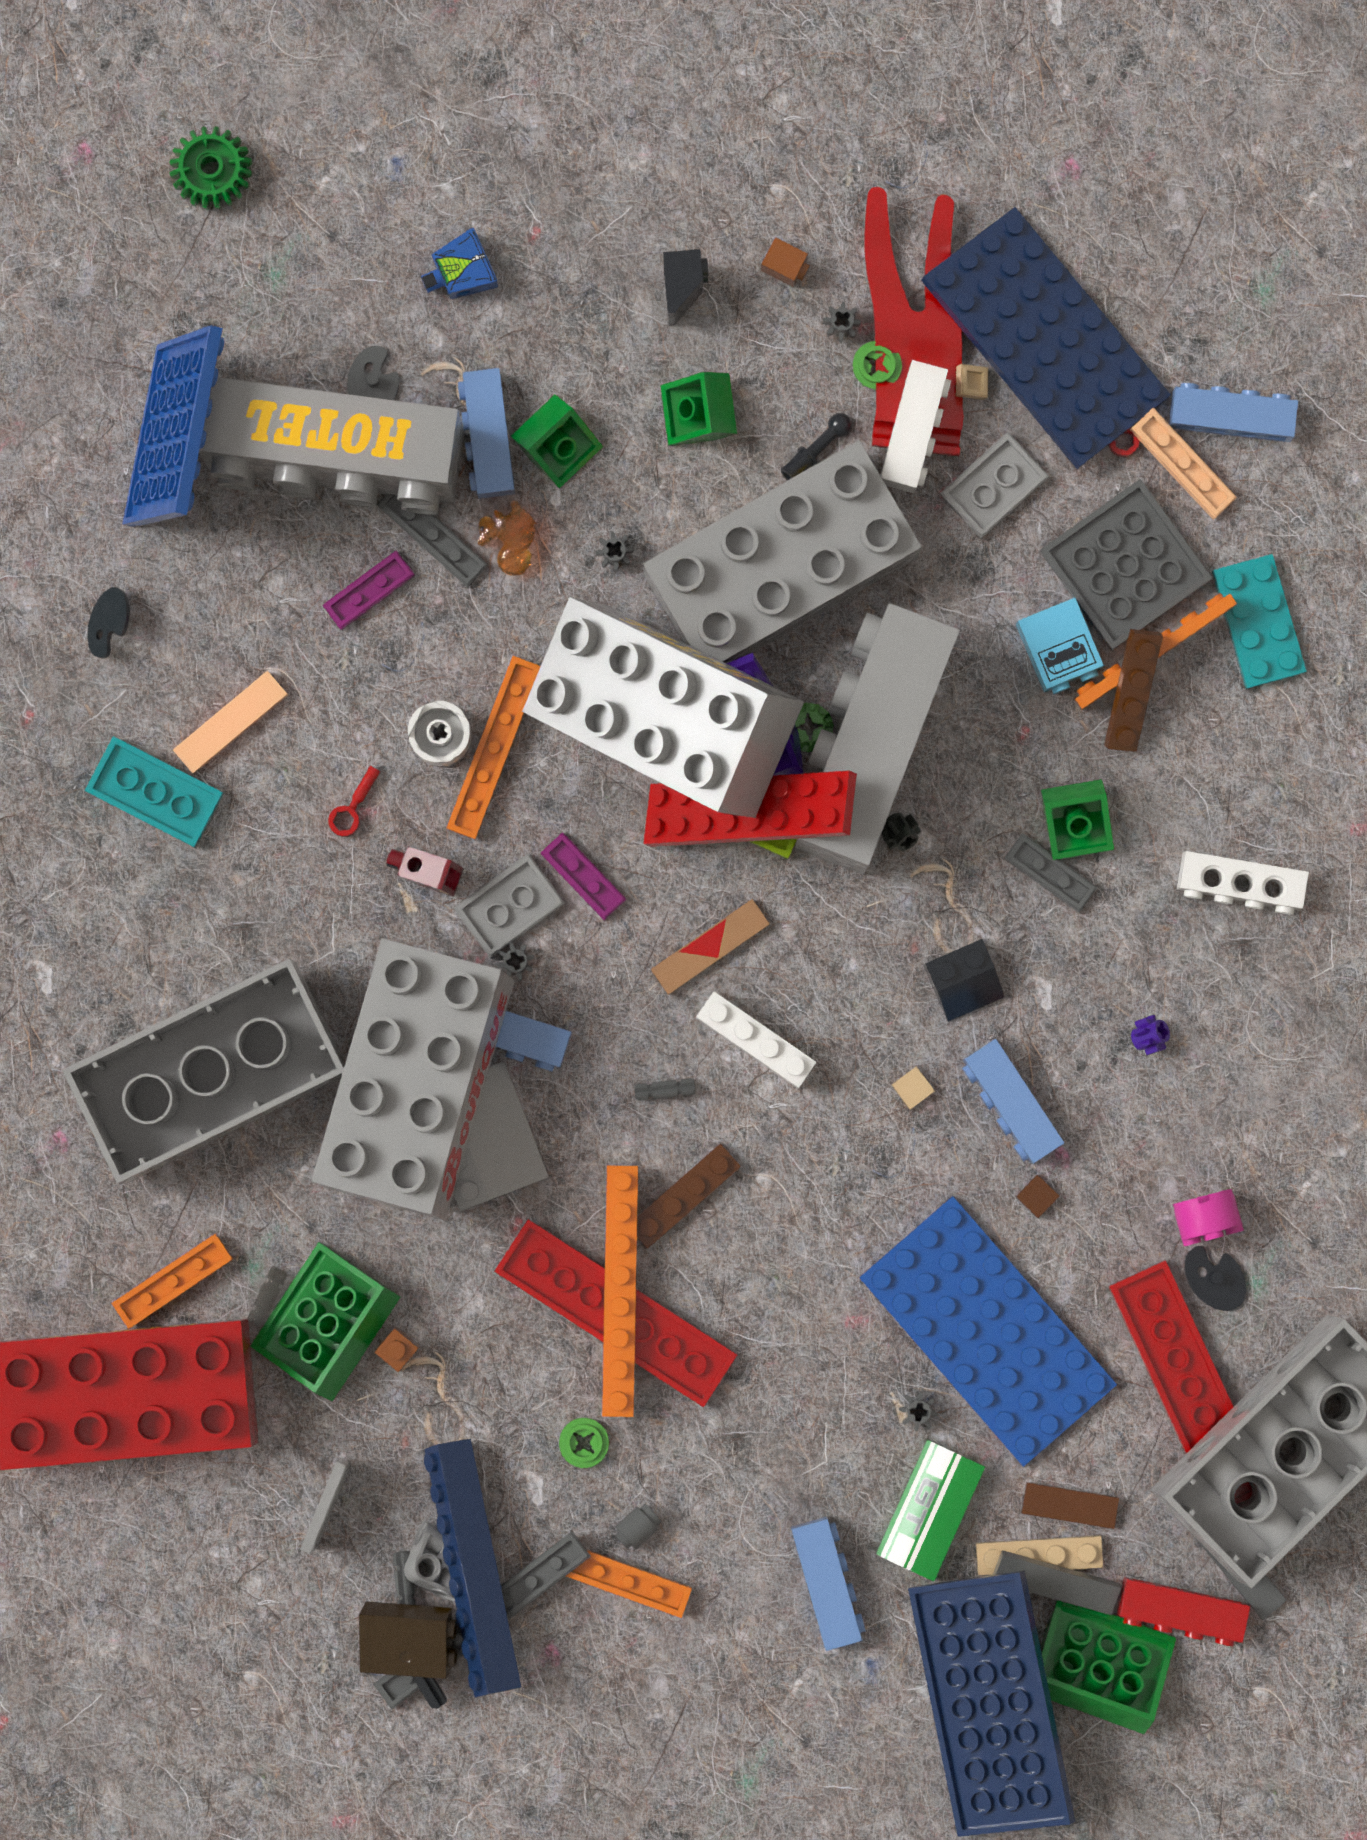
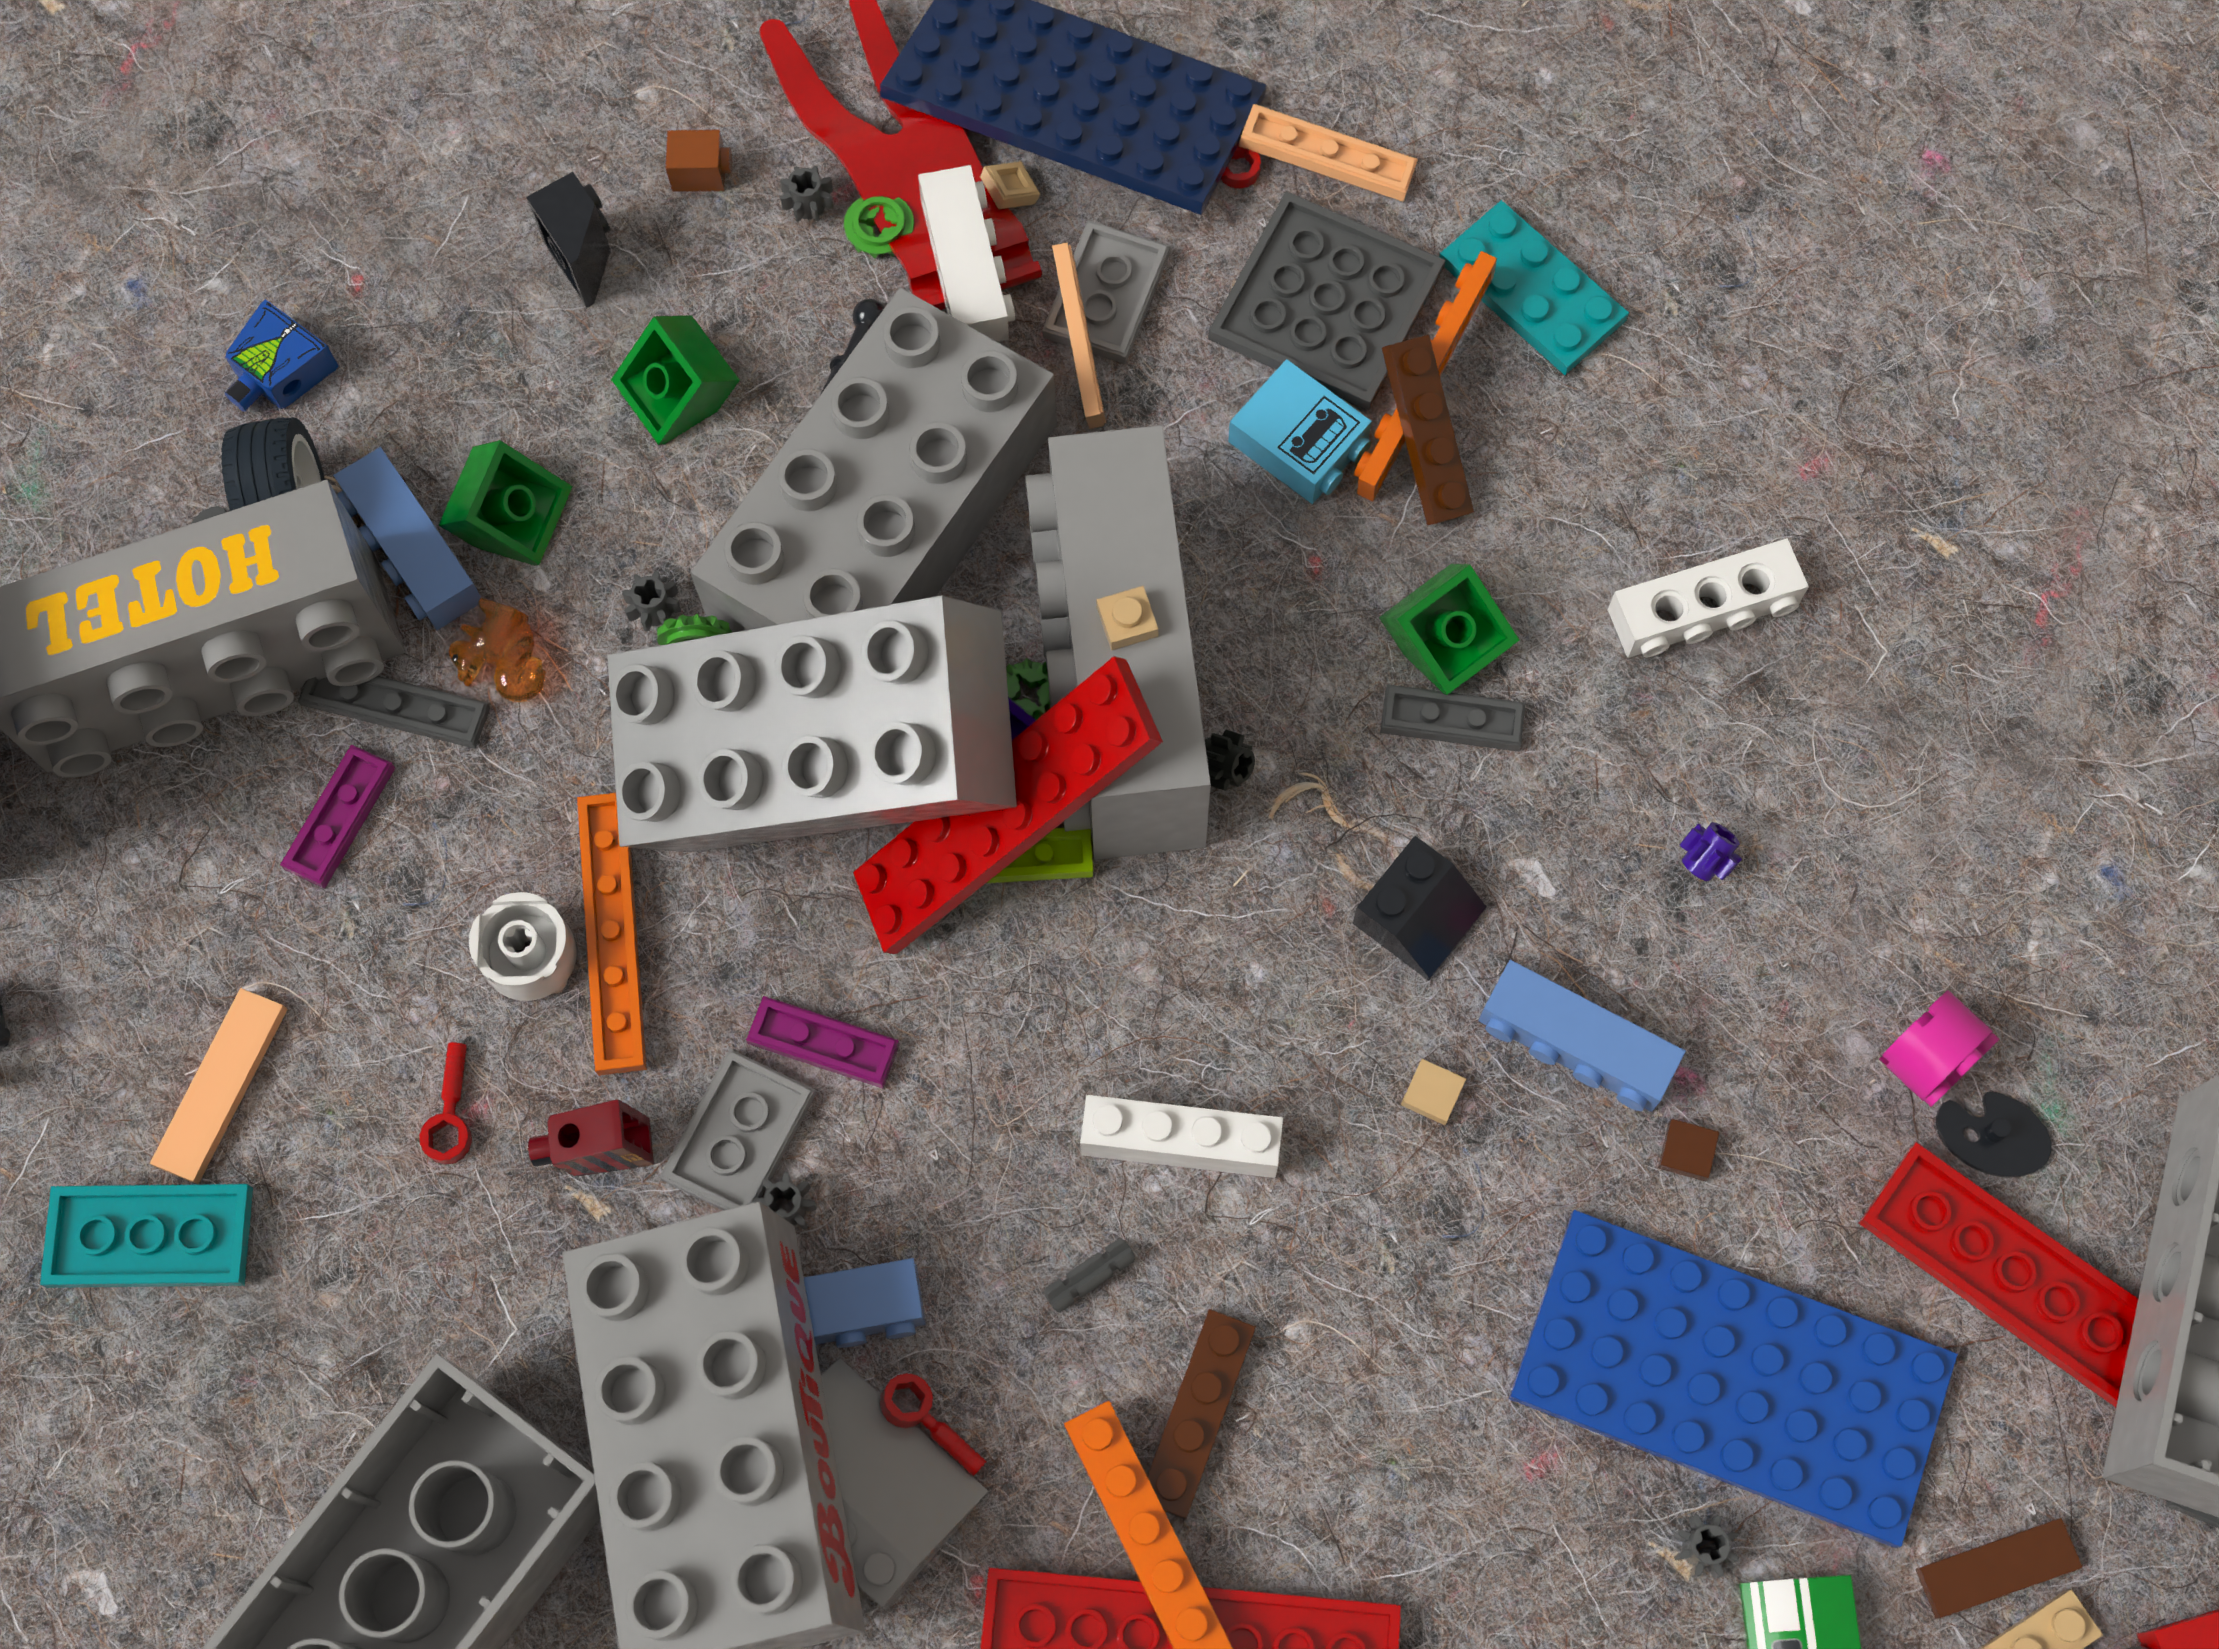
camera: 25 degrees left, 15 degrees down
medium nougat tile [651,899,770,995] -> none
medium blue brick [1169,383,1298,442] -> none
none -> black wheel [221,417,325,511]
none -> bright green gear [657,613,732,645]
none -> red piece [880,1373,987,1477]
none -> light nougat tile [1052,243,1106,429]
none -> tan plate [1096,586,1159,651]

